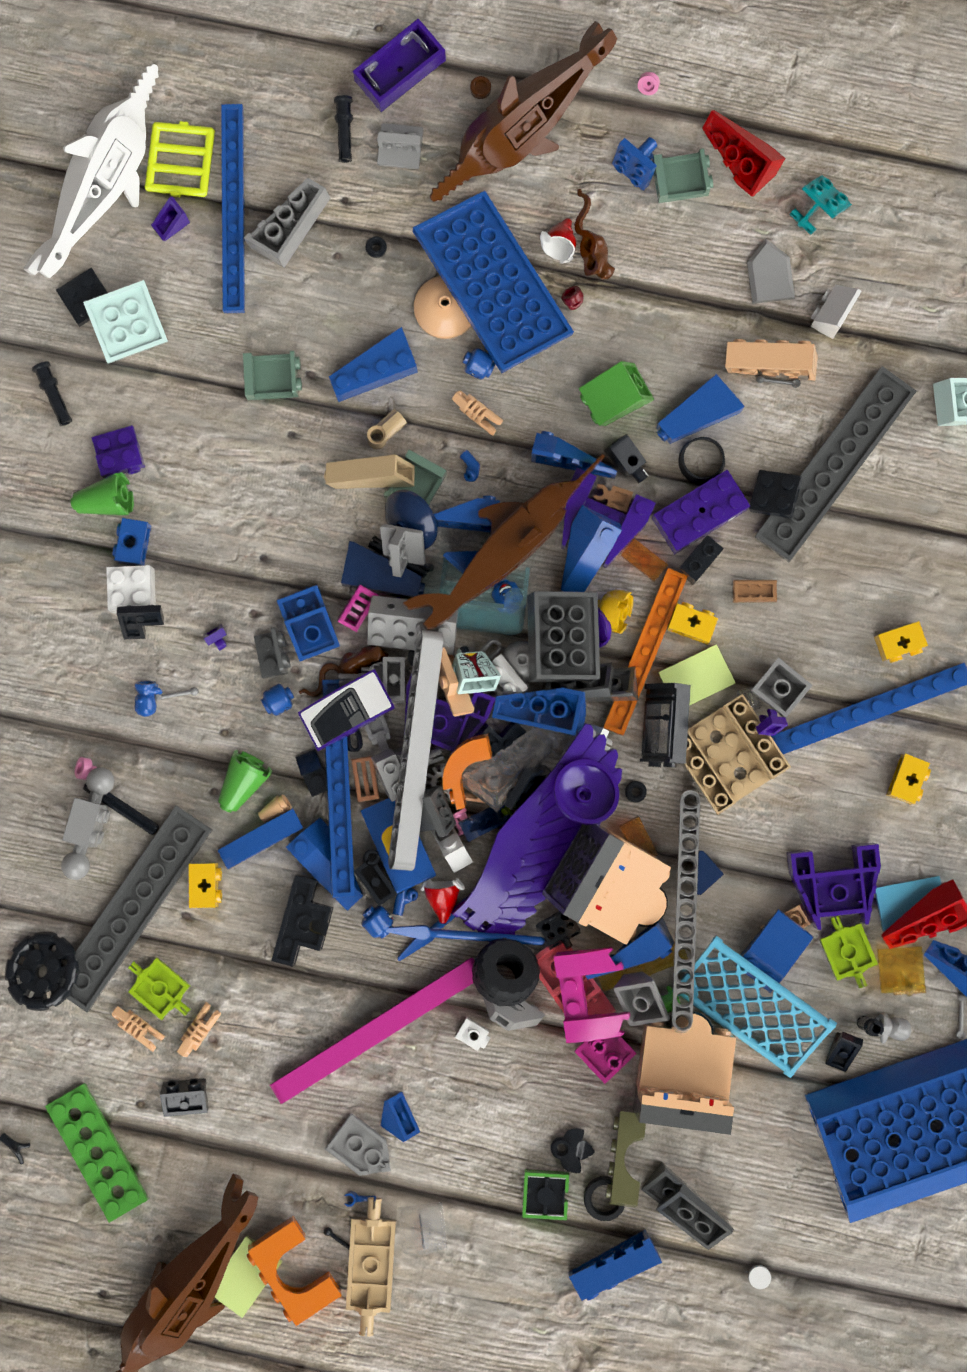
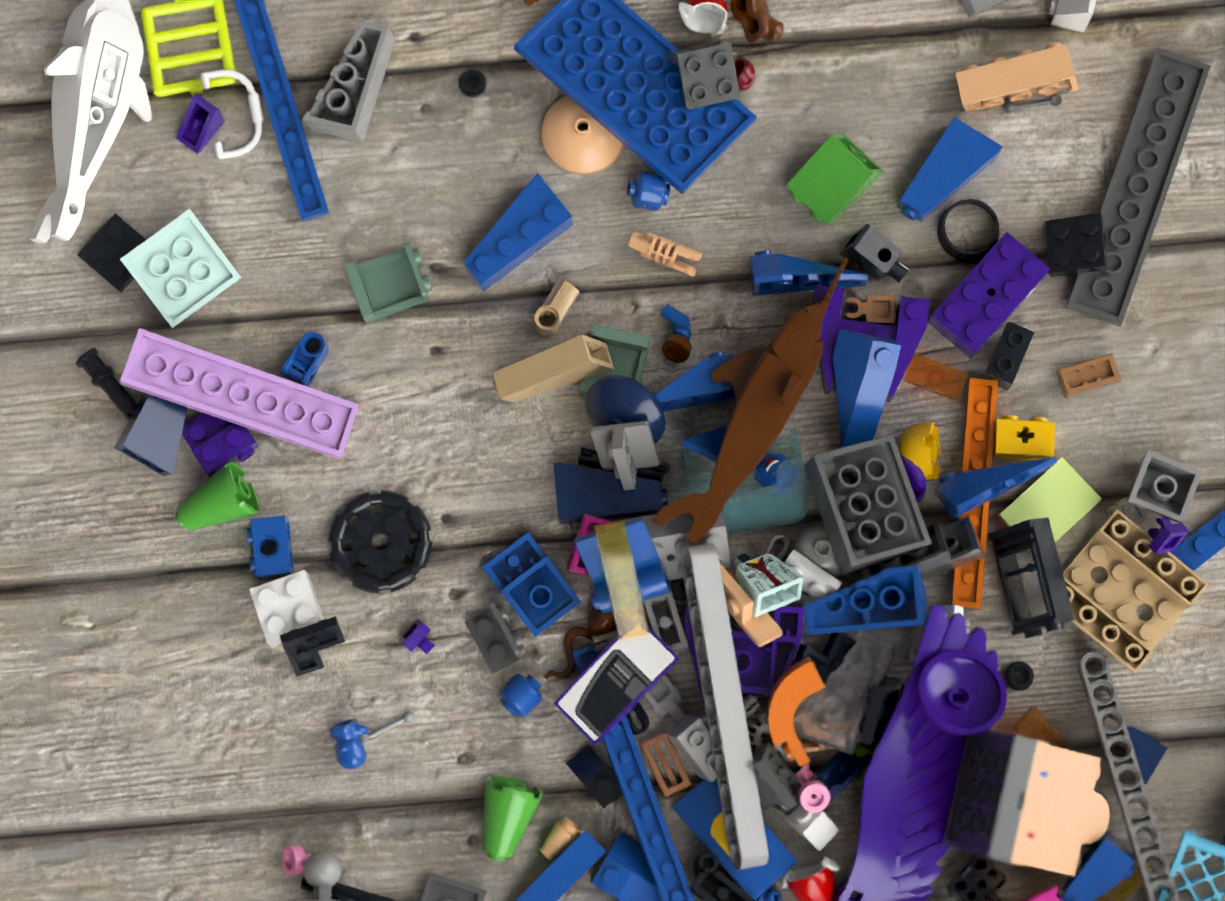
camera: 20 degrees left, 5 degrees down
none -> slope [114,393,187,476]
none -> lavender plate [119,328,359,460]
none -> white piece [201,70,264,159]
none -> blue piece [280,332,329,387]
none -> black plate [328,490,433,594]
none -> blue door [574,517,671,614]
none -> clear yellow slope [595,520,649,641]
none -> reddish brown tile [662,334,692,363]
none -> dark grey bracket [668,40,740,110]
none -> bright pink tile [798,780,830,813]
none -> blue wedge [935,457,1057,520]

